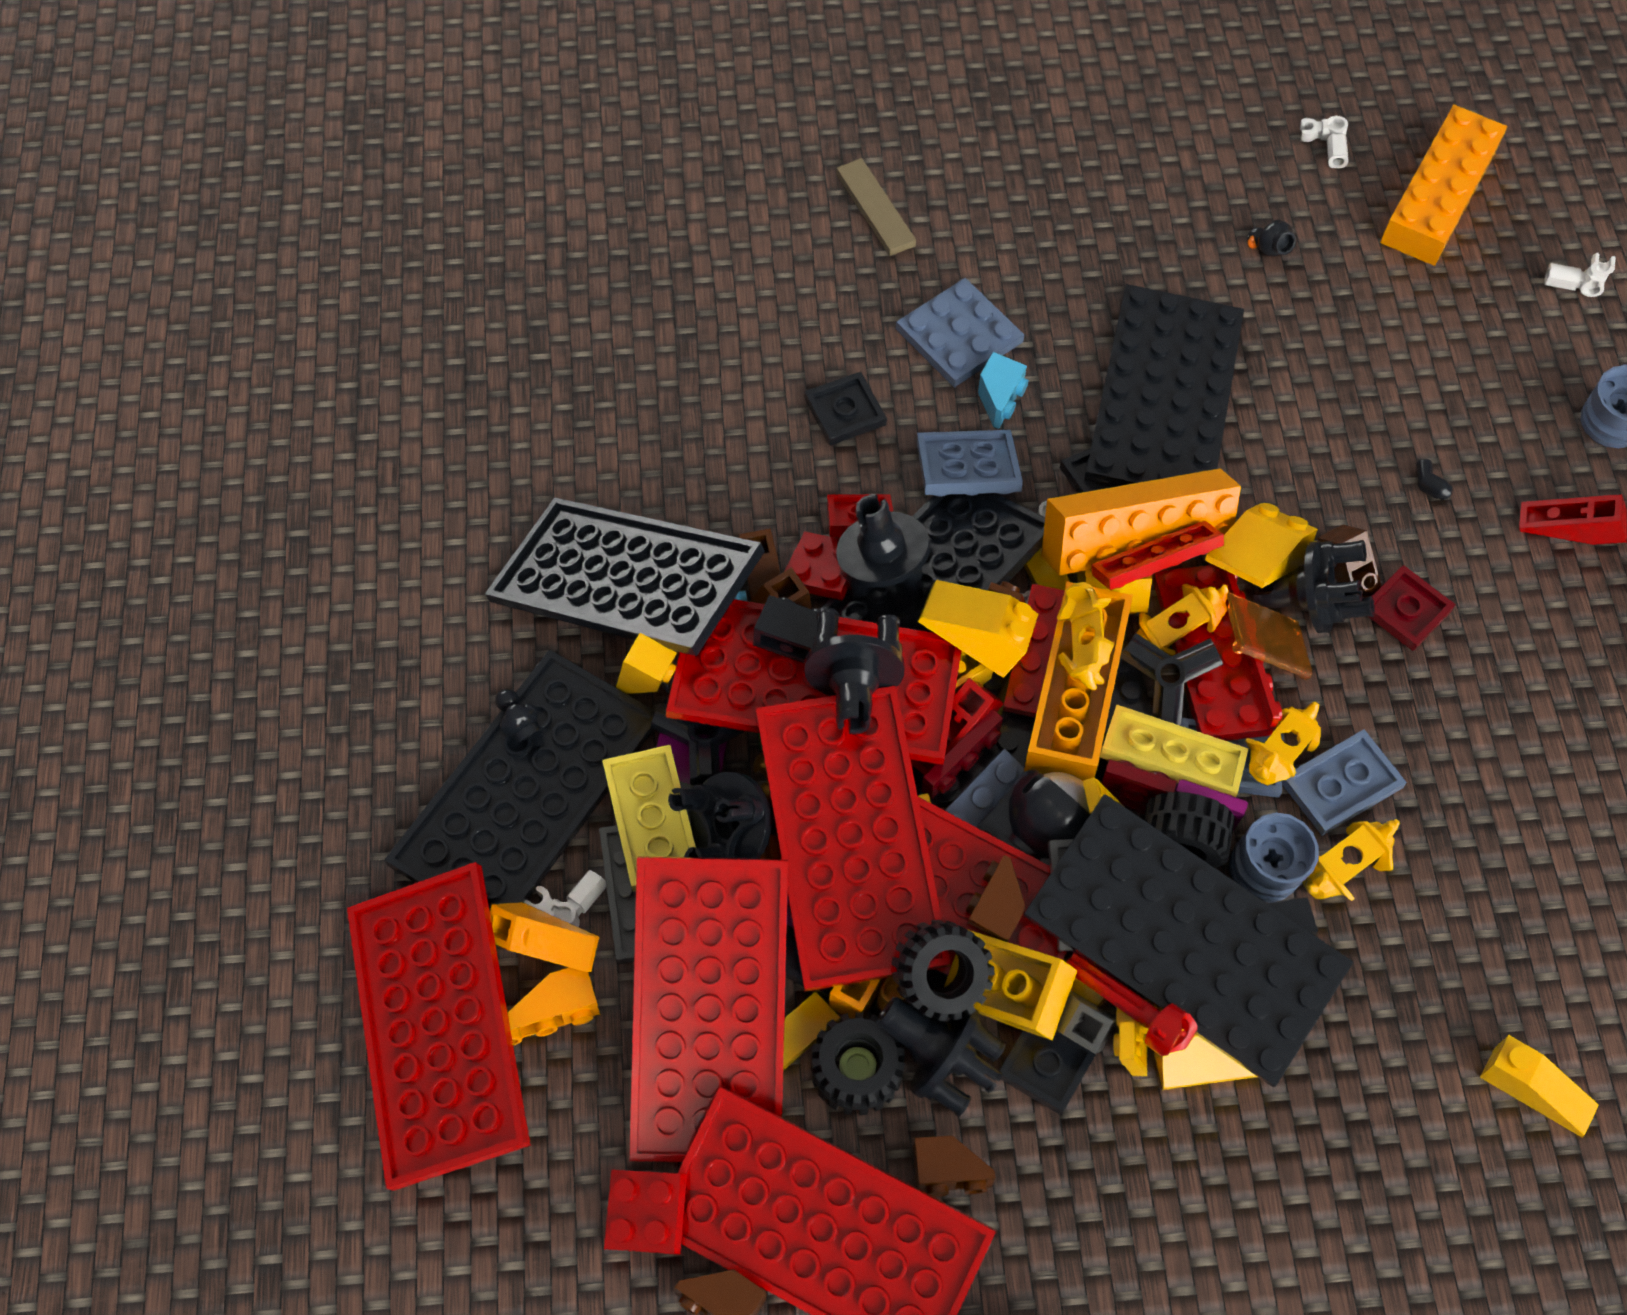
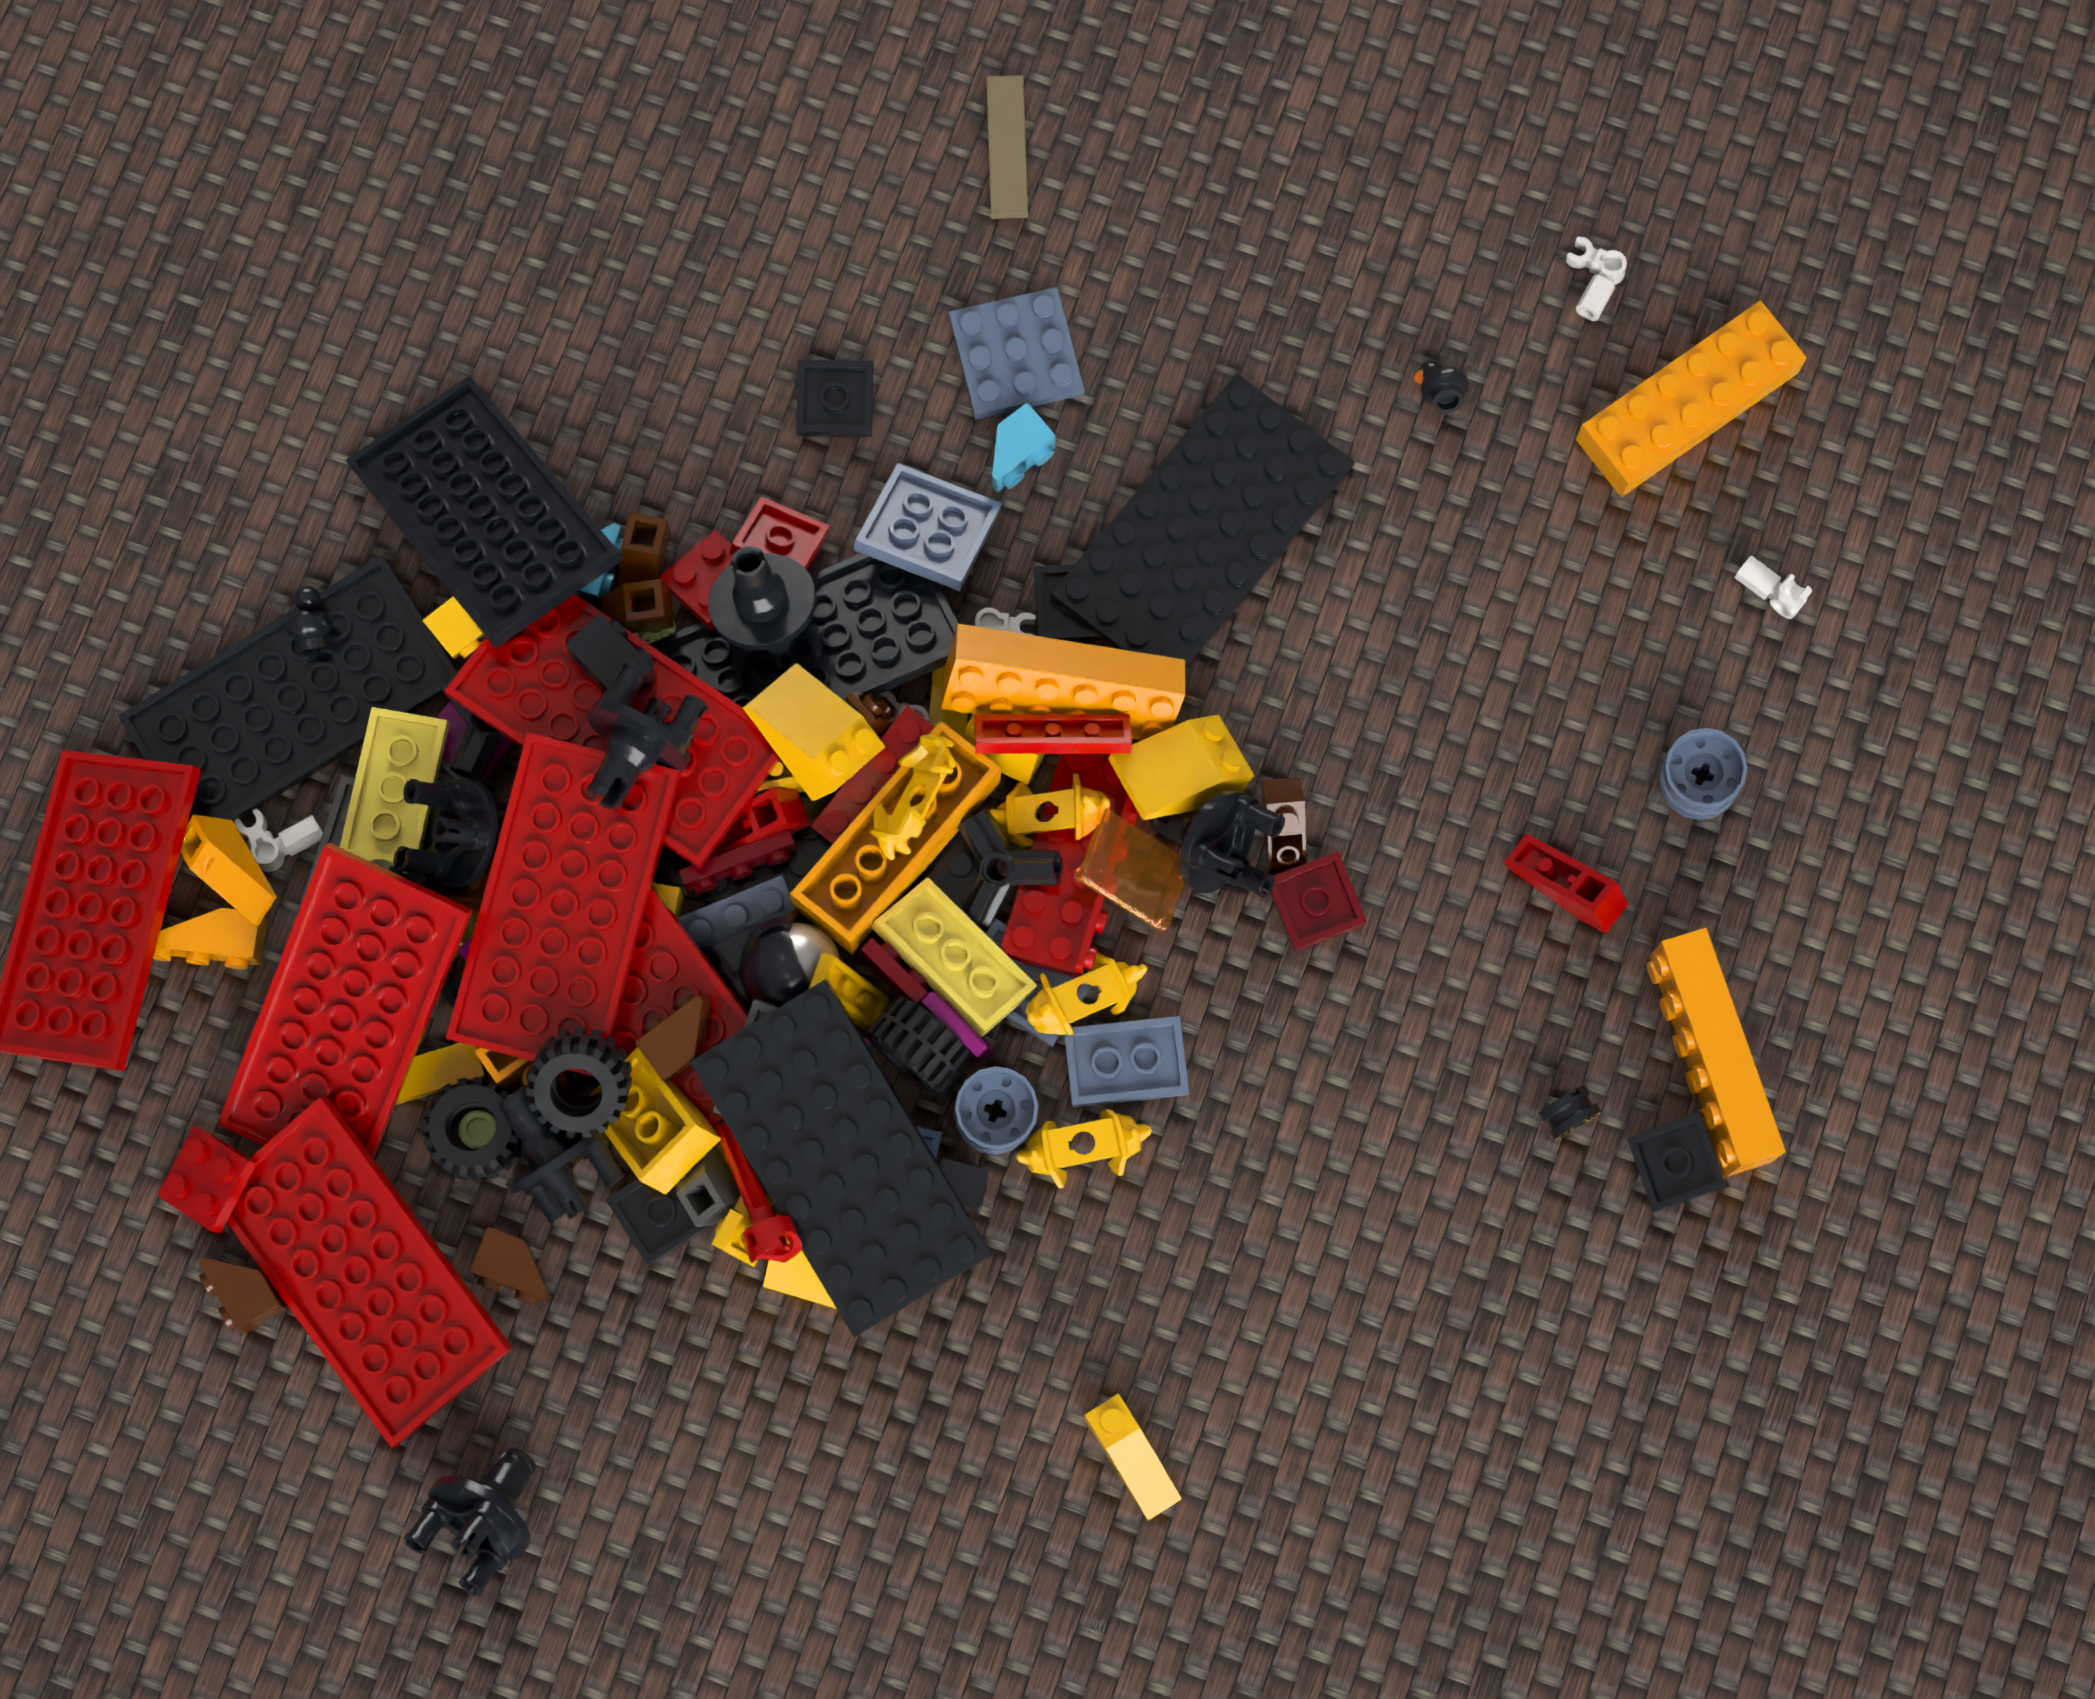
camera: 25 degrees right, 15 degrees up
black arm [1416,459,1453,500] -> none

